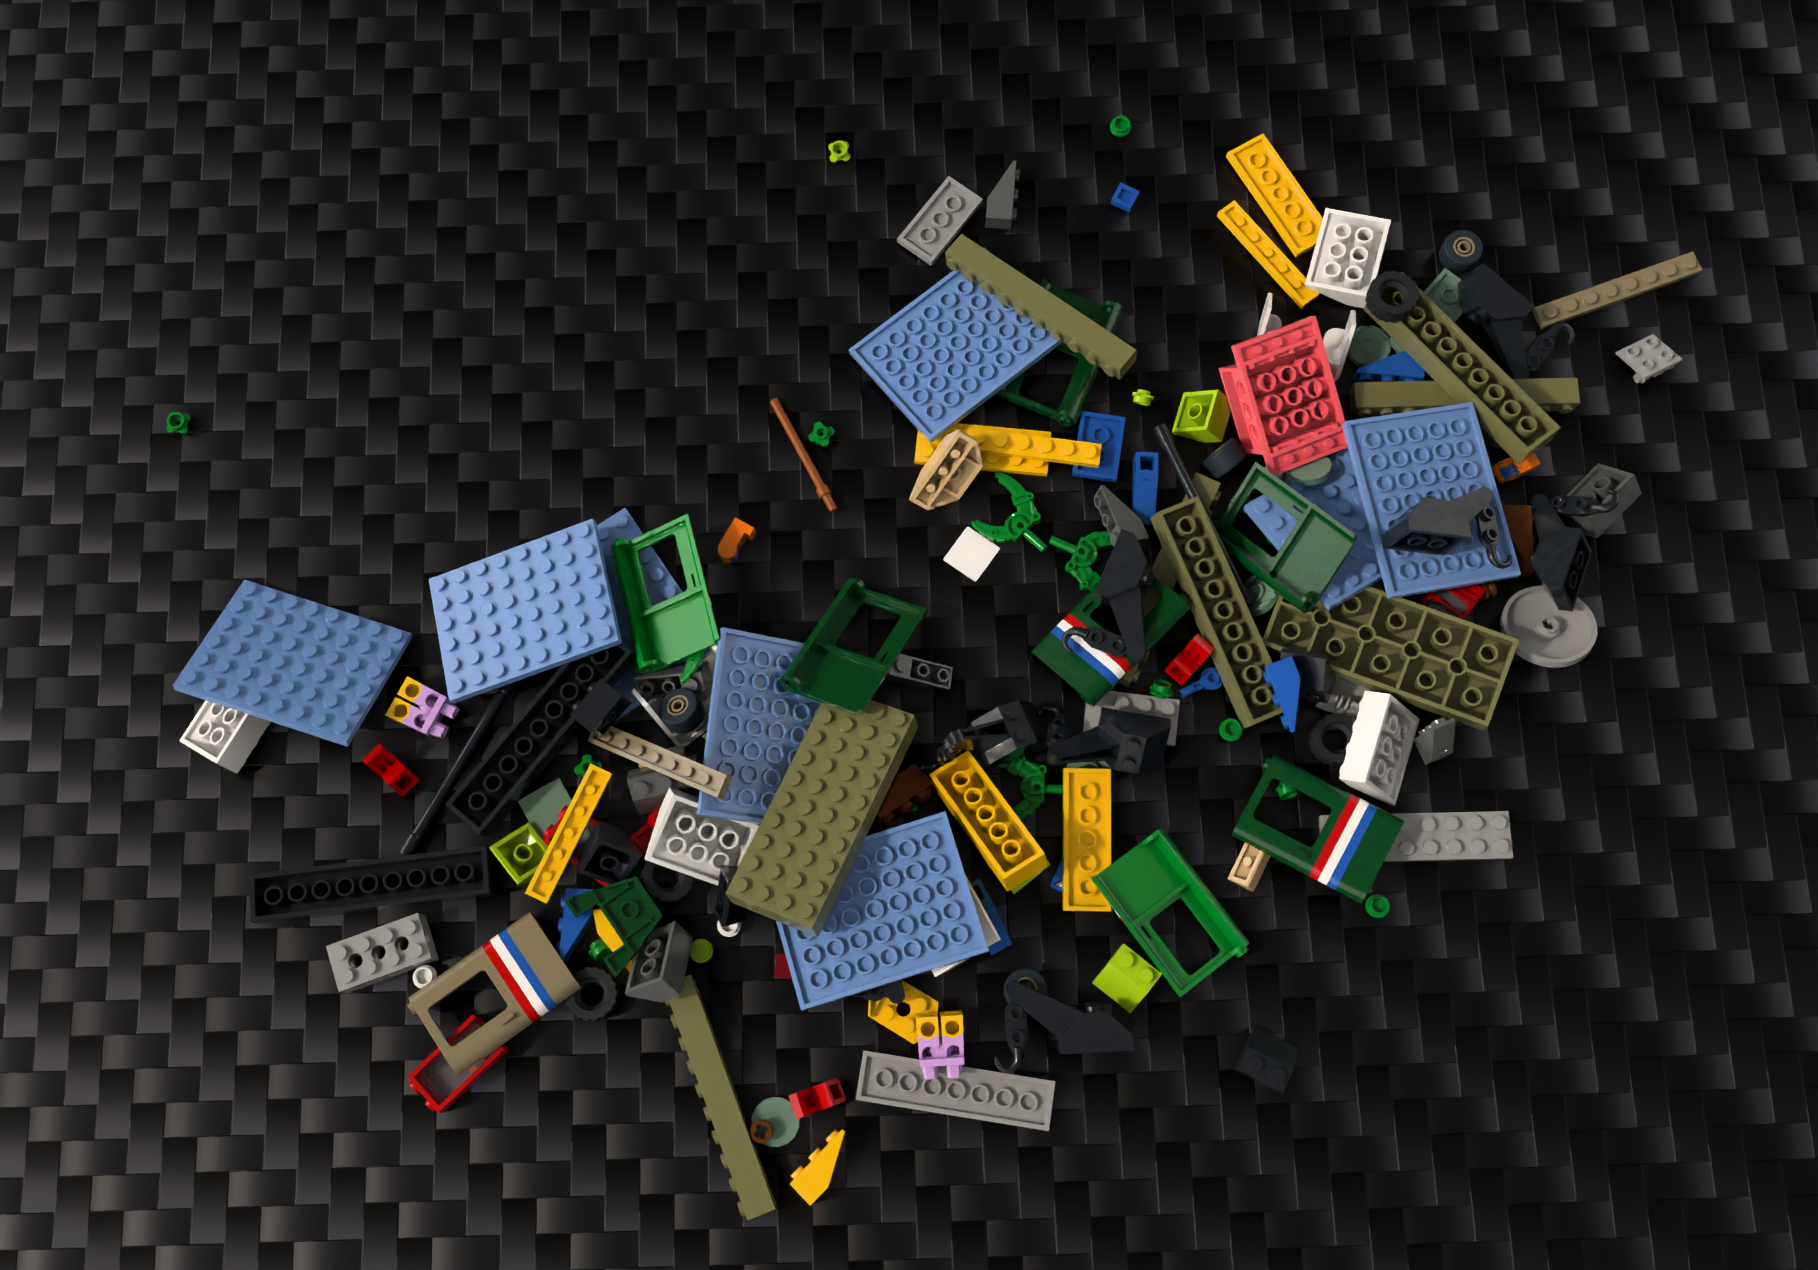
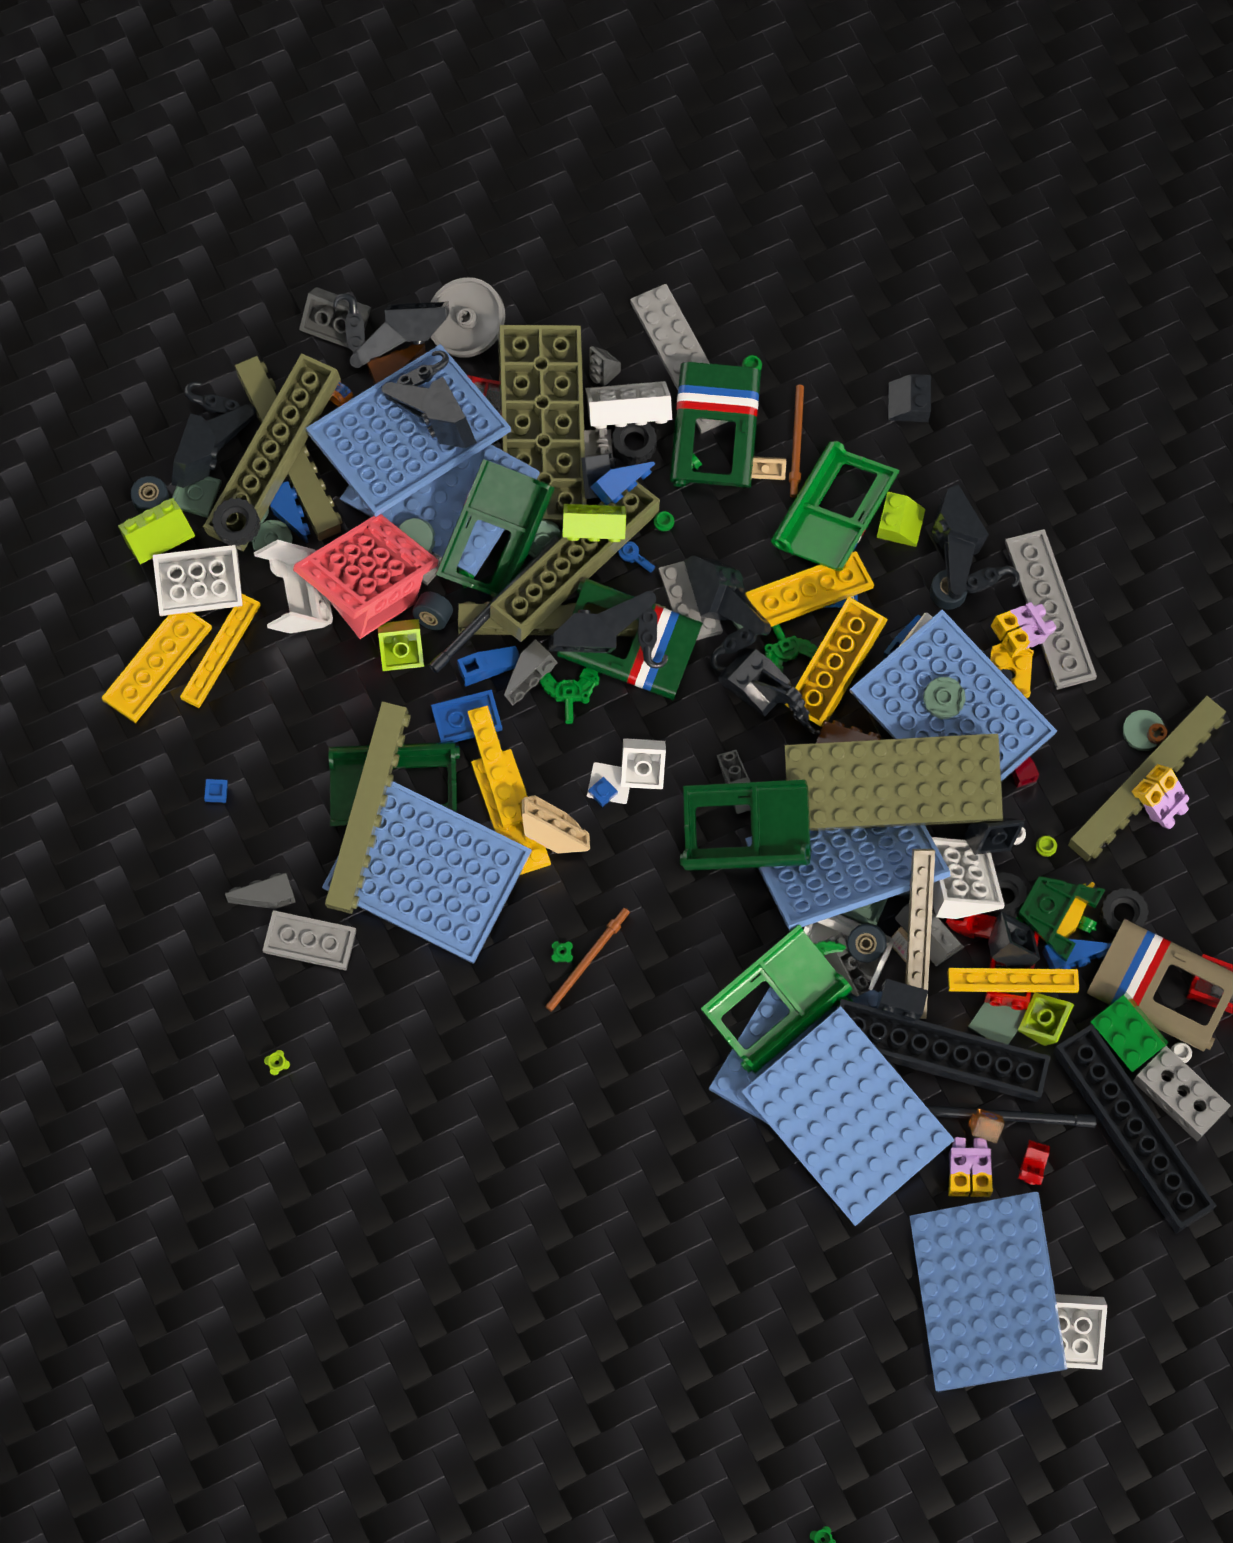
camera: 120 degrees left, 5 degrees down
green plate [574,755,602,777] -> none
dark grey slope [625,921,693,1002] -> none
orange leg [718,517,757,563] -> none
red brick [789,1077,847,1119] -> none
yellow slope [790,1129,846,1206] -> none
green bar [971,471,1048,553] -> none
green plate [1110,116,1131,137] -> none
lime plate [1132,389,1154,406] -> none
green plate [1150,680,1173,699] -> none
red brick [1165,633,1215,686] -> none
dark tan plate [1532,252,1702,330] -> none
light grey hinge [1616,334,1682,383] -> none
none -> lime slope [118,498,195,564]
none -> slope [563,504,626,542]
none -> blue plate [588,776,618,807]
none -> white slope [621,739,666,789]
none -> dark orange bar [789,385,804,498]
none -> sand green tile [923,677,966,719]
none -> clear orange brick [969,1108,1004,1143]
none -> green brick [1090,992,1168,1072]
none -> hips [1131,764,1189,829]

